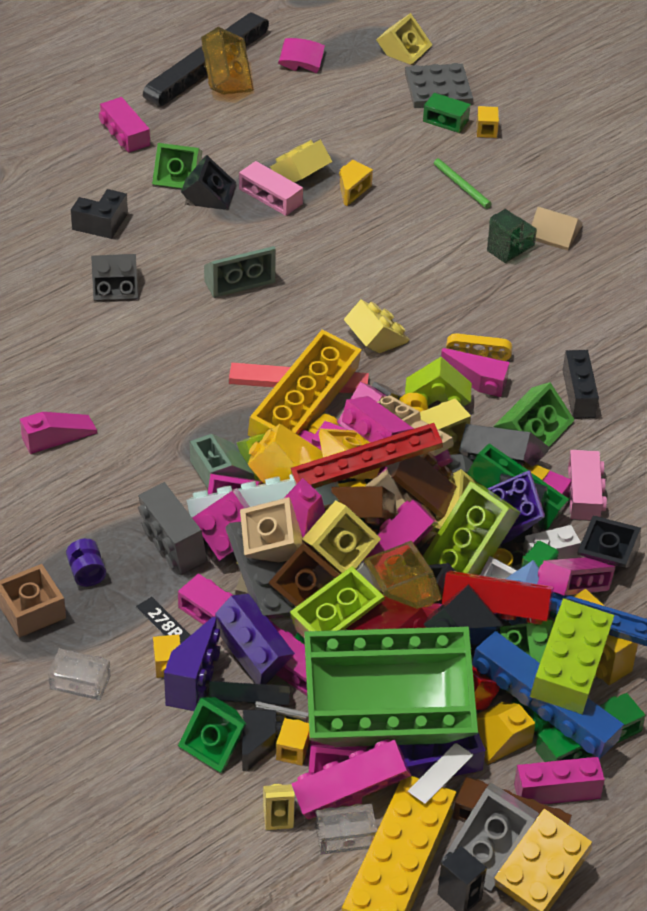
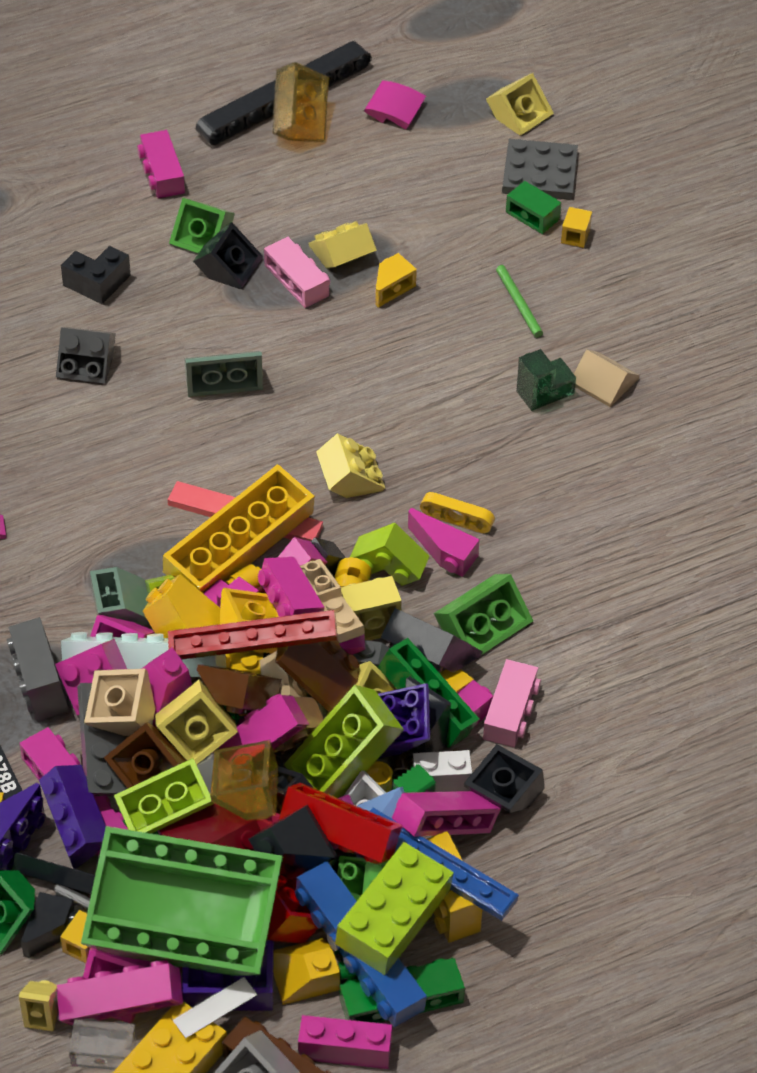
camera: 15 degrees right, 5 degrees up
black brick [562,350,599,419] -> none

